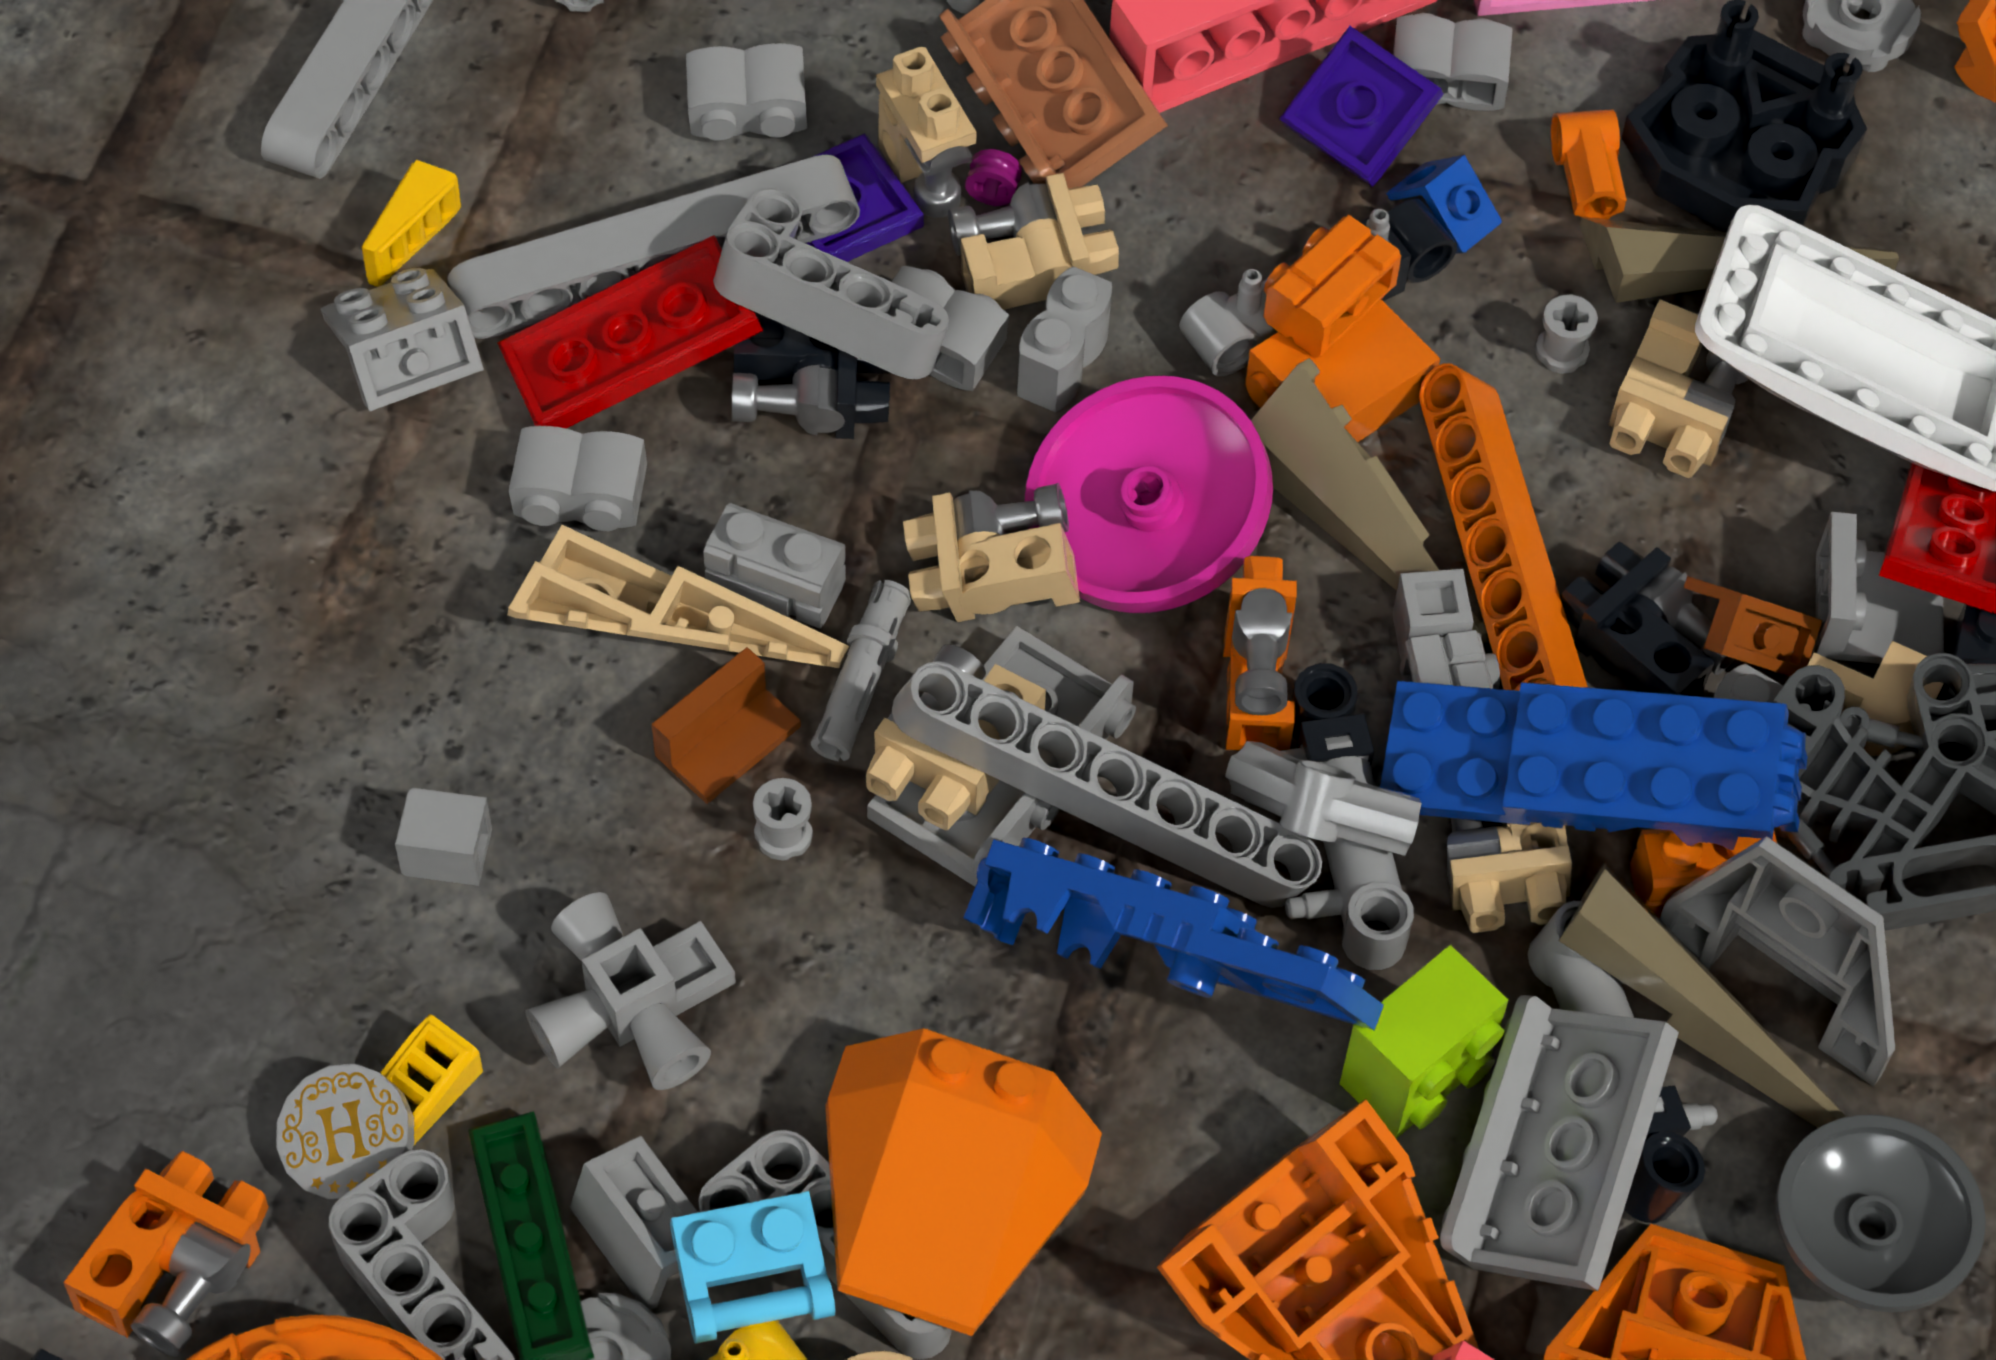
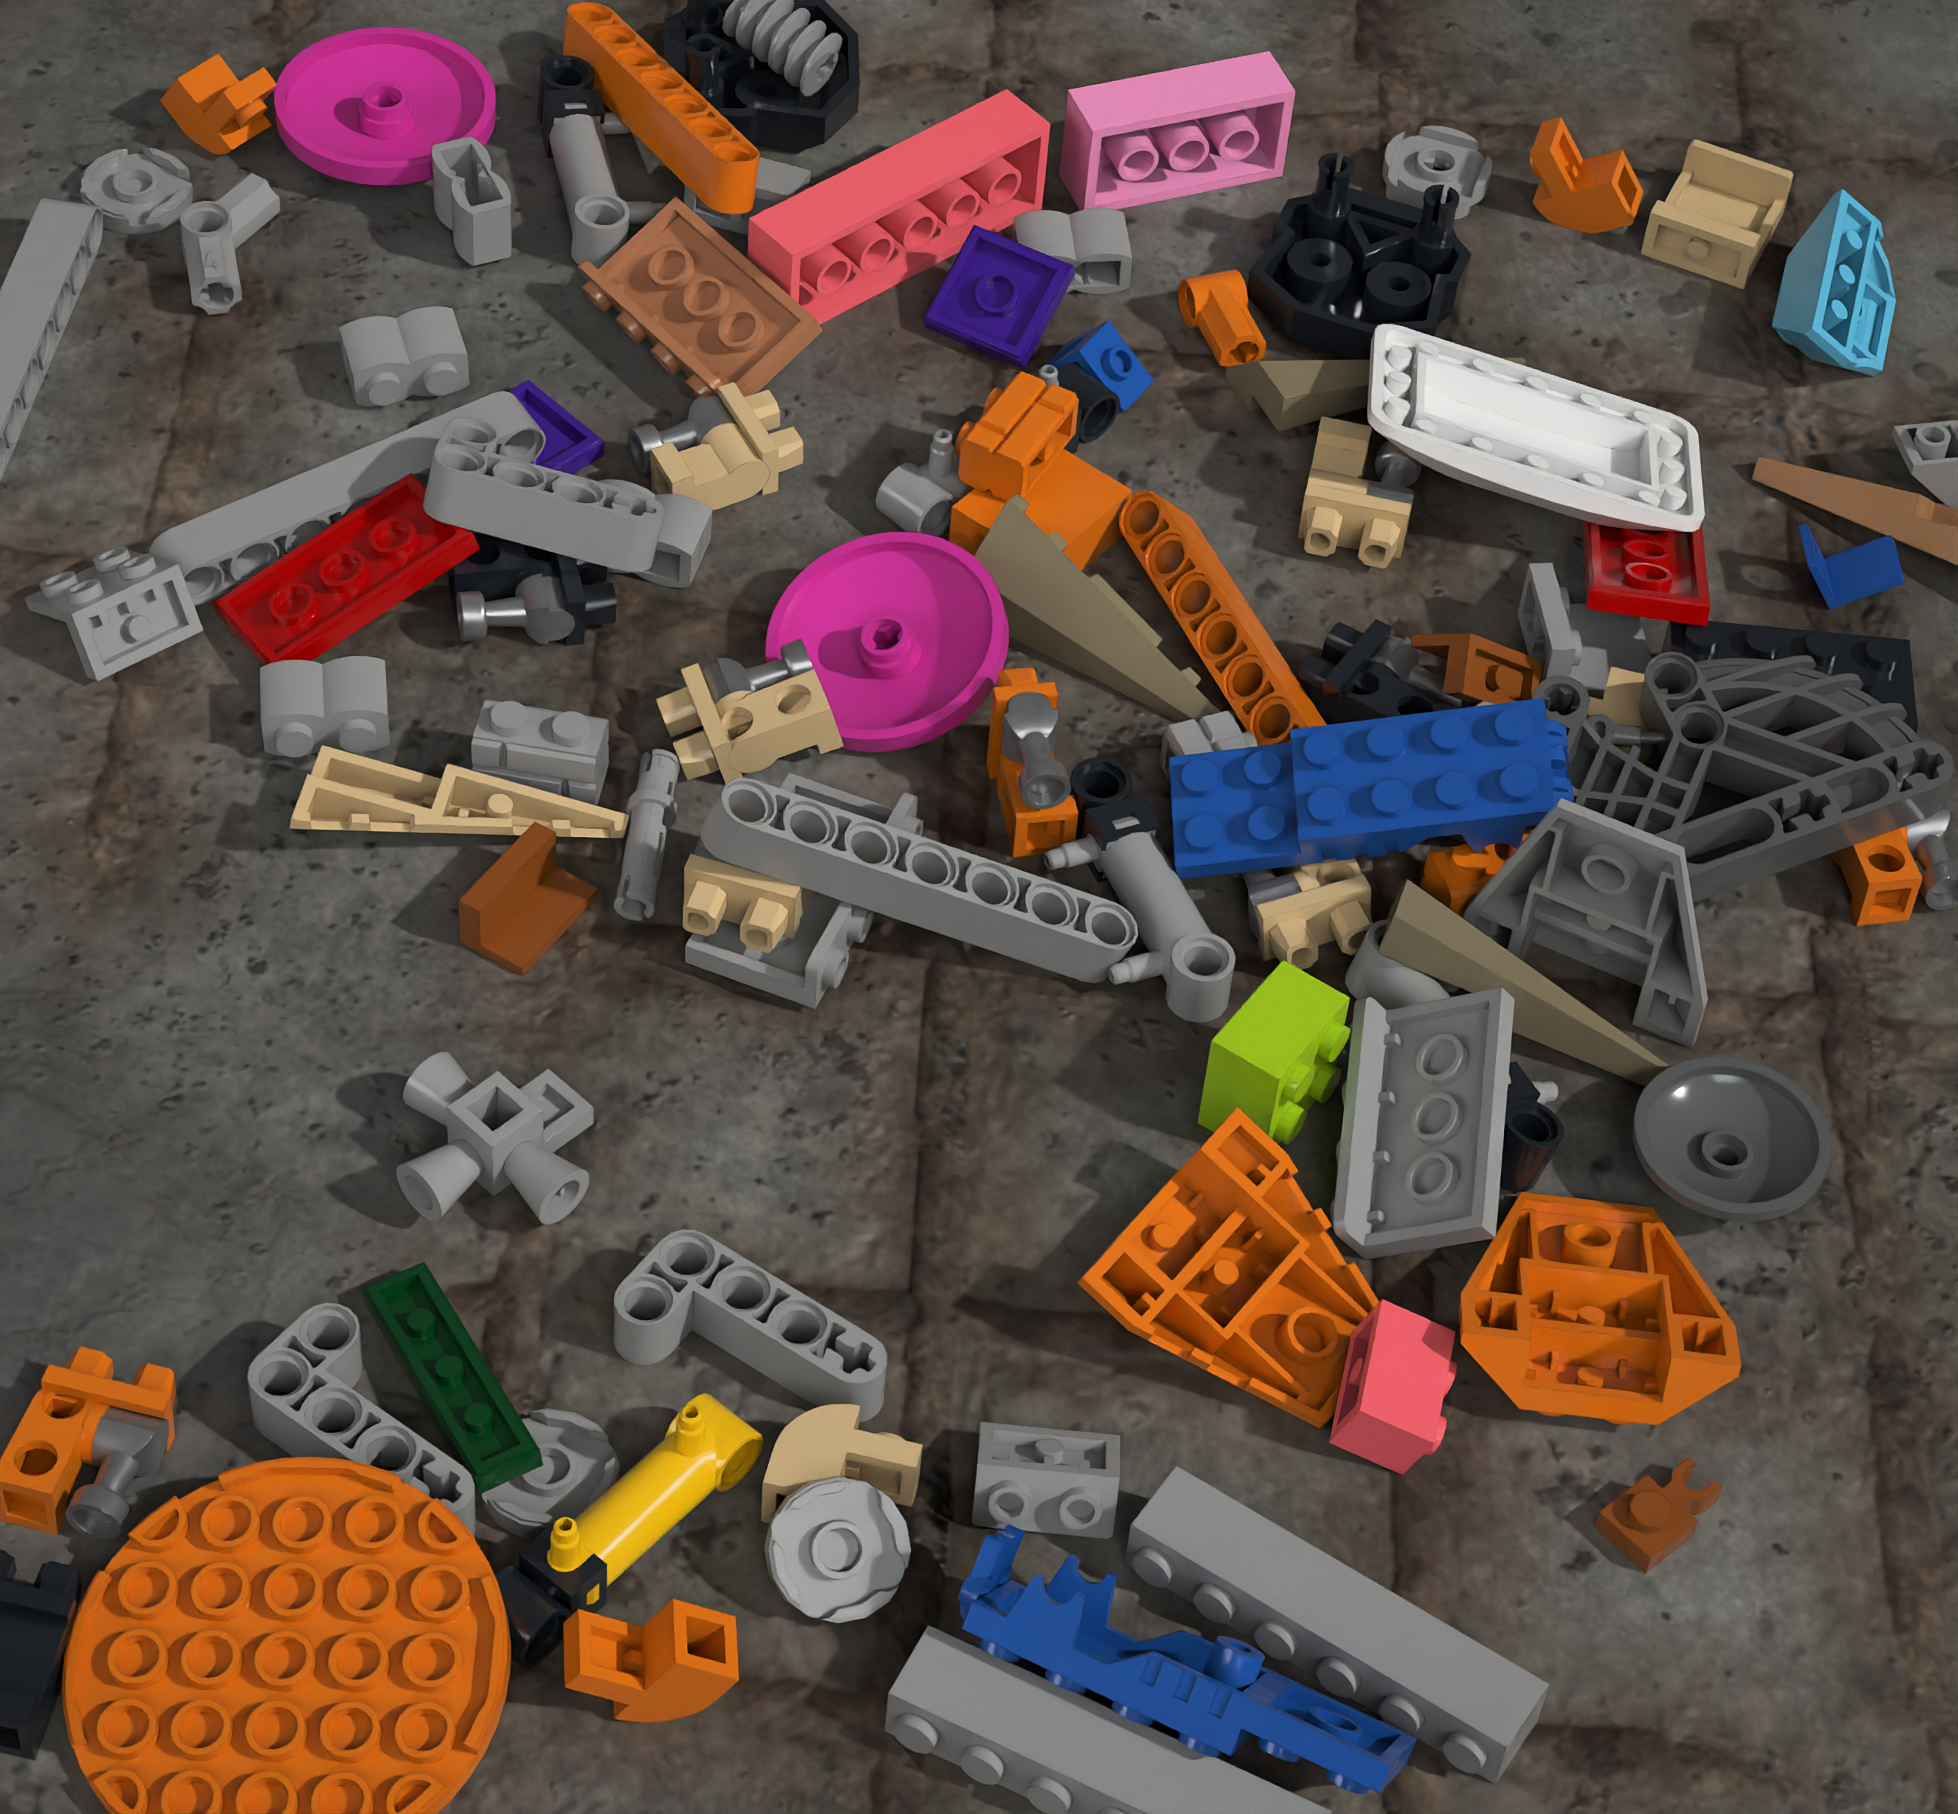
camera: 15 degrees left, 10 degrees down
light grey tile [276,1064,414,1203] -> none
yellow slope [361,160,461,287] -> none
yellow slope [380,1014,483,1145] -> none
light grey panel [395,788,492,886] -> none
light grey panel [570,1136,698,1310] -> none
medium azure plate [669,1191,835,1344] -> none
light grey bush [753,778,813,861] -> none
orange wedge [825,1028,1102,1336] -> none
tan hips [876,47,976,218] -> none
blue piece [963,837,1384,1031] -> none
magenta bush [965,149,1022,206] -> none
light grey brick [1017,266,1112,412] -> none
light grey piece [1225,741,1422,856] -> none
light grey panel [1393,569,1474,659] -> none
light grey bush [1535,294,1598,374] -> none

